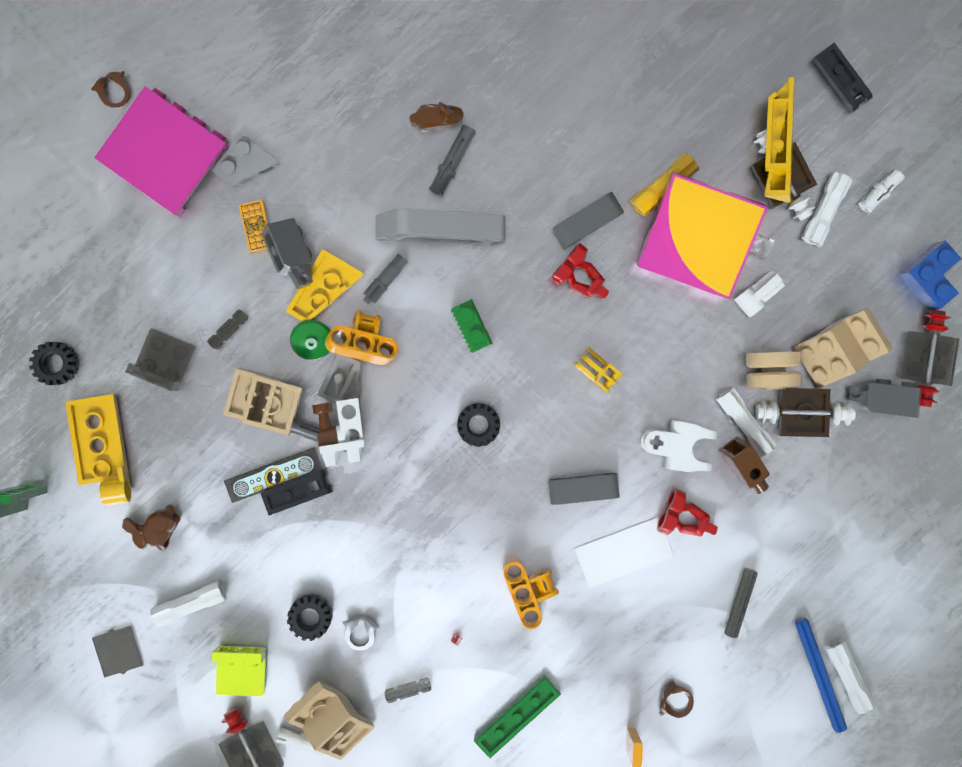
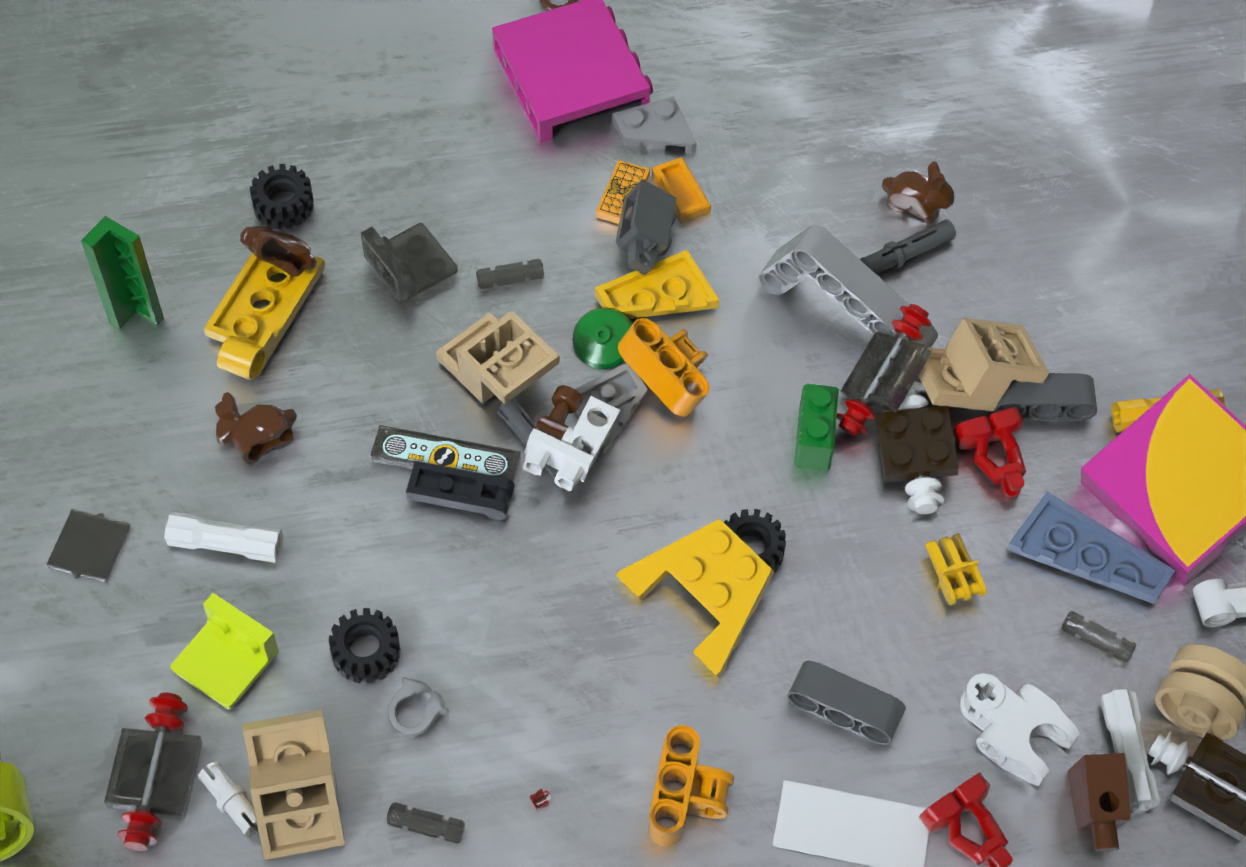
camera: 35 degrees right, 30 degrees down
dark grey piece [363,254,408,304] -> none
none -> reddish brown animal [240,226,317,277]
none -> yellow wing [616,519,774,678]
none -> light orange tile [652,157,711,224]
none -> clear smoke plate [837,304,932,436]
none -> dark brown plate [876,379,959,514]
none -> tan bracket [909,317,1049,411]
none -> sand blue wing [1006,491,1176,604]
none -> clear smoke axle [1061,611,1136,662]

